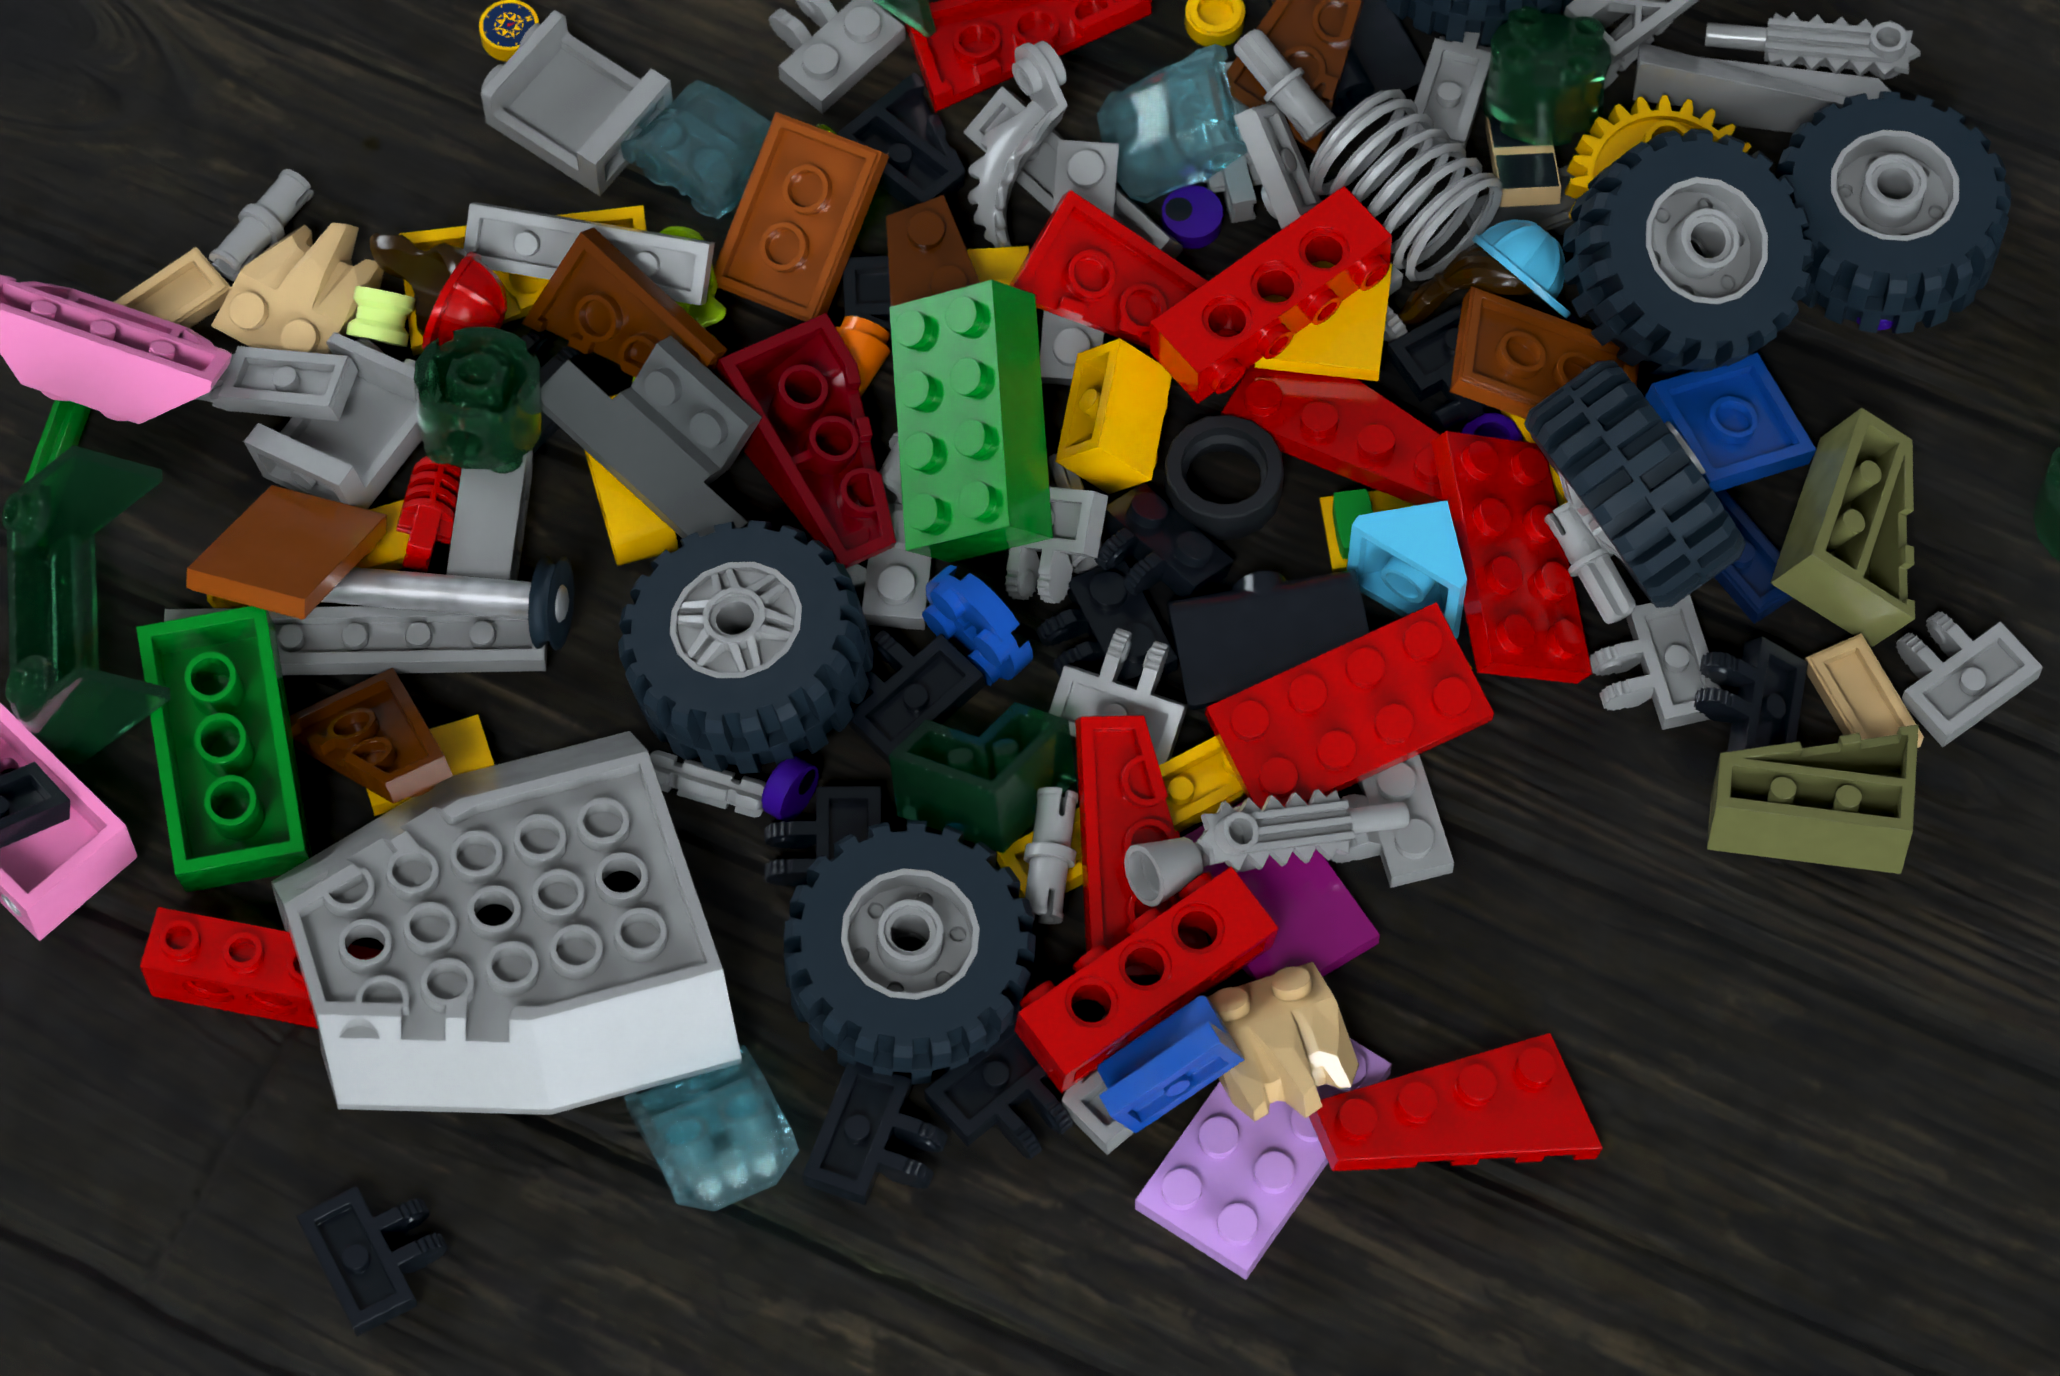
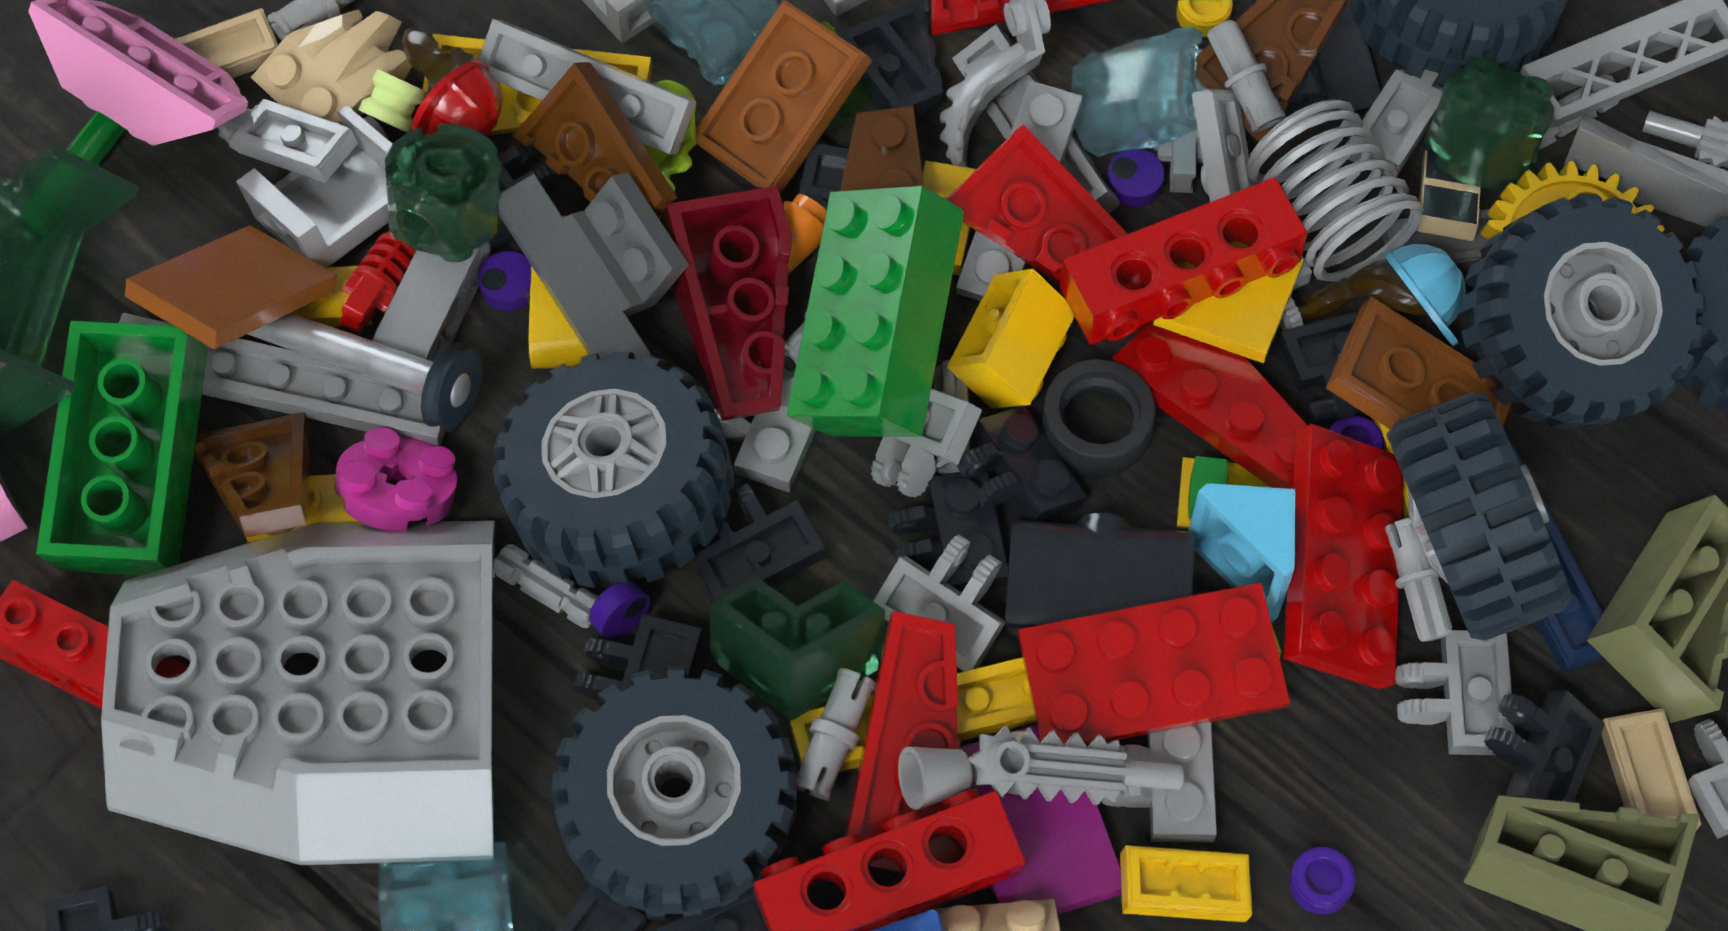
camera: 15 degrees right, 0 degrees up
blue plate [922,565,1033,686] -> none
blue plate [1645,352,1816,493] -> none
none -> dark pink plate [334,427,457,531]
none -> dark purple tile [478,251,531,311]
none -> yellow plate [1120,845,1252,922]
none -> dark purple tile [1289,847,1356,915]

